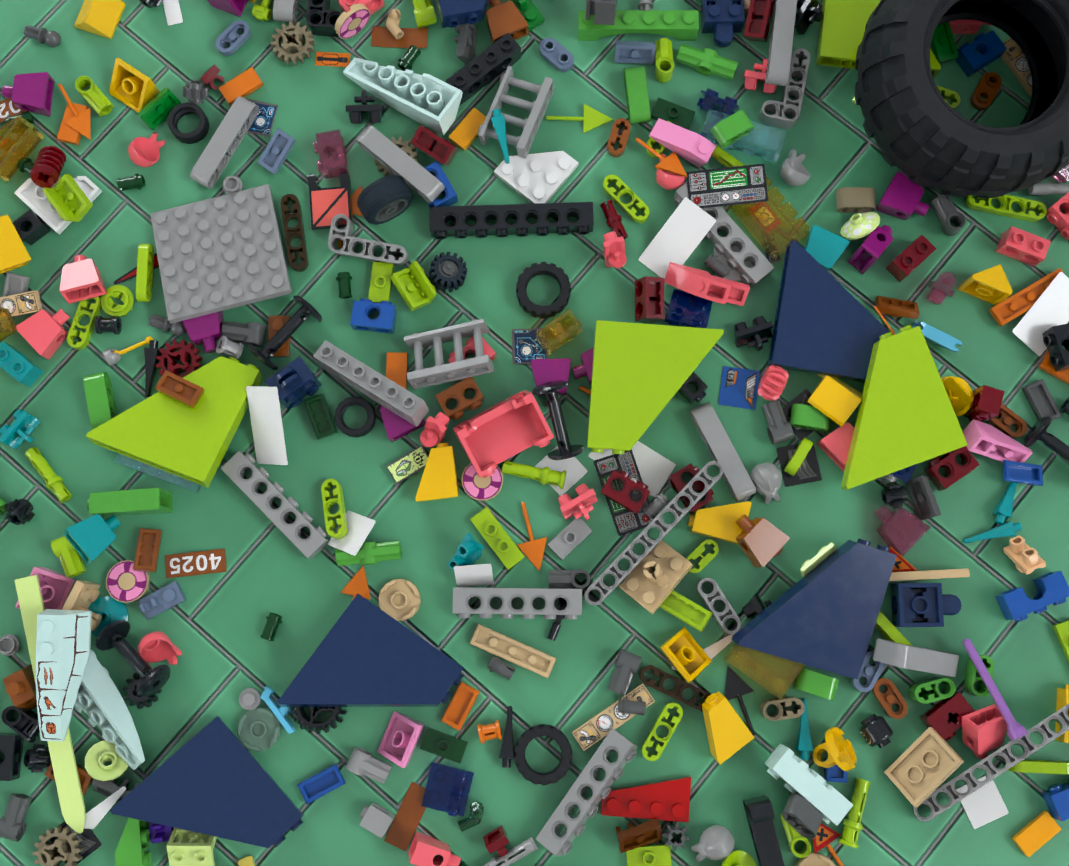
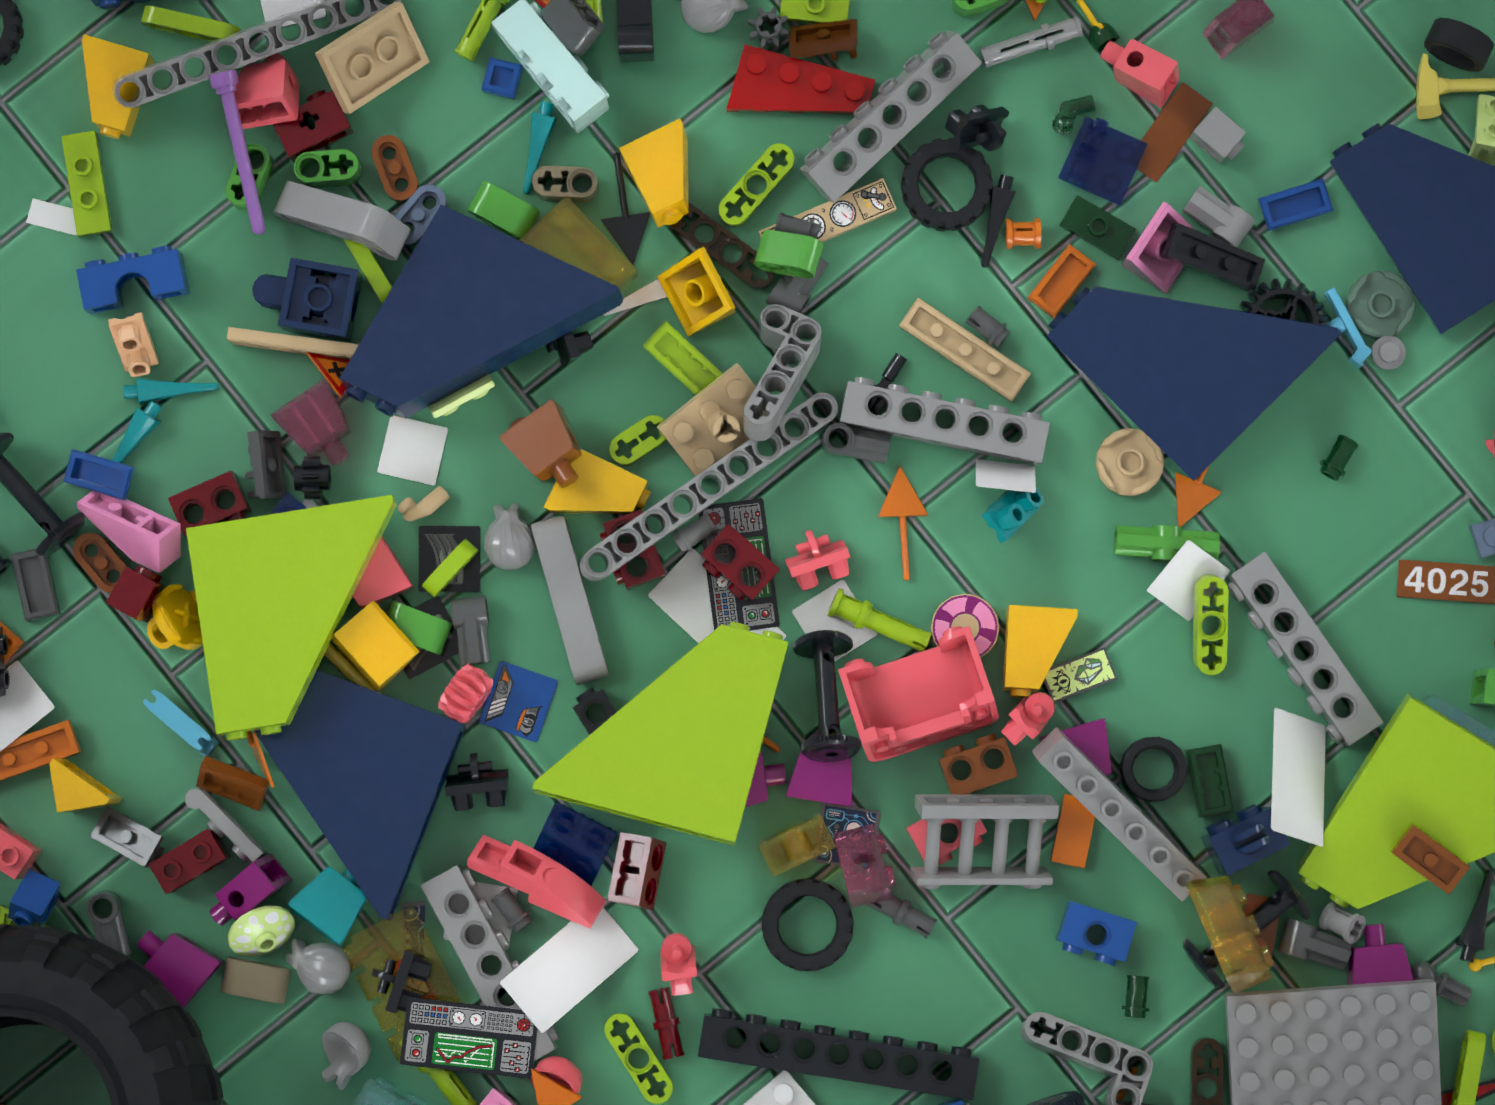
camera: 170 degrees left, 5 degrees up
dark red gear [156,340,203,378] -> none
lime plate [368,262,394,303] -> none
lime bracket [390,261,437,312] -> none
black wheel [429,252,467,292] -> none
lime plate [470,507,525,570] -> none
dark red tile [483,825,509,857] -> none
light grey plate [547,518,593,560] -> none
light grey beam [696,578,741,634] -> none
yellow tile [812,727,857,771] -> none
black head [859,714,893,748] -> none
clear pink hips [926,272,956,305] -> none
none -> blue brick [8,869,60,927]
none -> plate [90,806,165,868]
none -> light grey plate [185,789,268,862]
none -> light grey piece [286,939,351,994]
none -> black hips [371,949,433,1013]
none -> white sticker [377,415,448,485]
none -> tan arm [398,486,450,522]
none -> light grey beam [744,304,822,441]
none -> bright green beam [754,230,824,279]
none -> clear pink brick [833,824,896,908]
none -> dark grey pin [867,886,937,939]
none -> black hips [945,104,1010,151]
none -> black plate [1162,223,1265,292]
none -> clear yellow slope [1185,876,1275,994]

